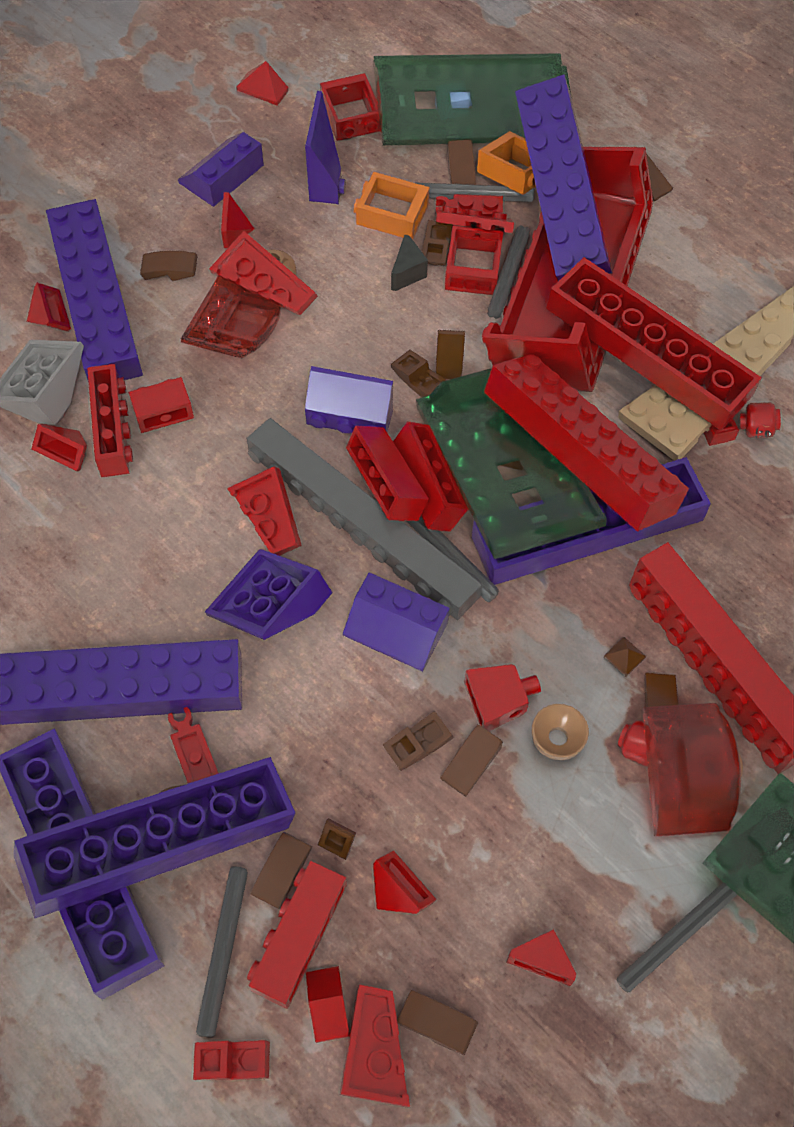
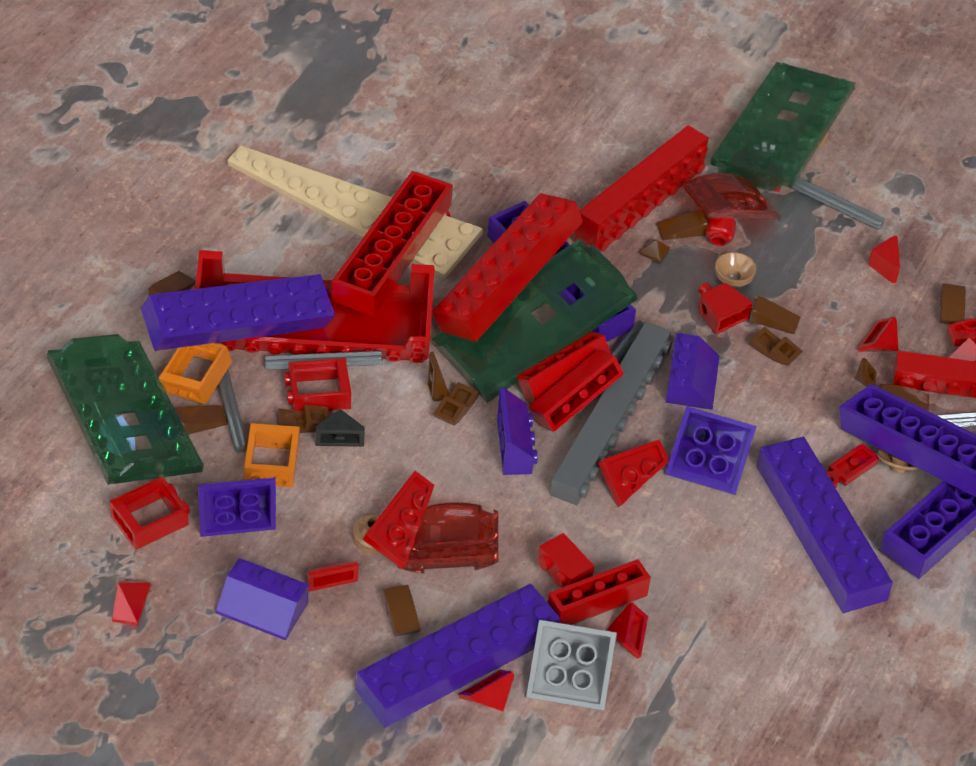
camera: 110 degrees left, 15 degrees down
red plate [435,194,503,216] -> none
red wing [436,206,514,233] -> none

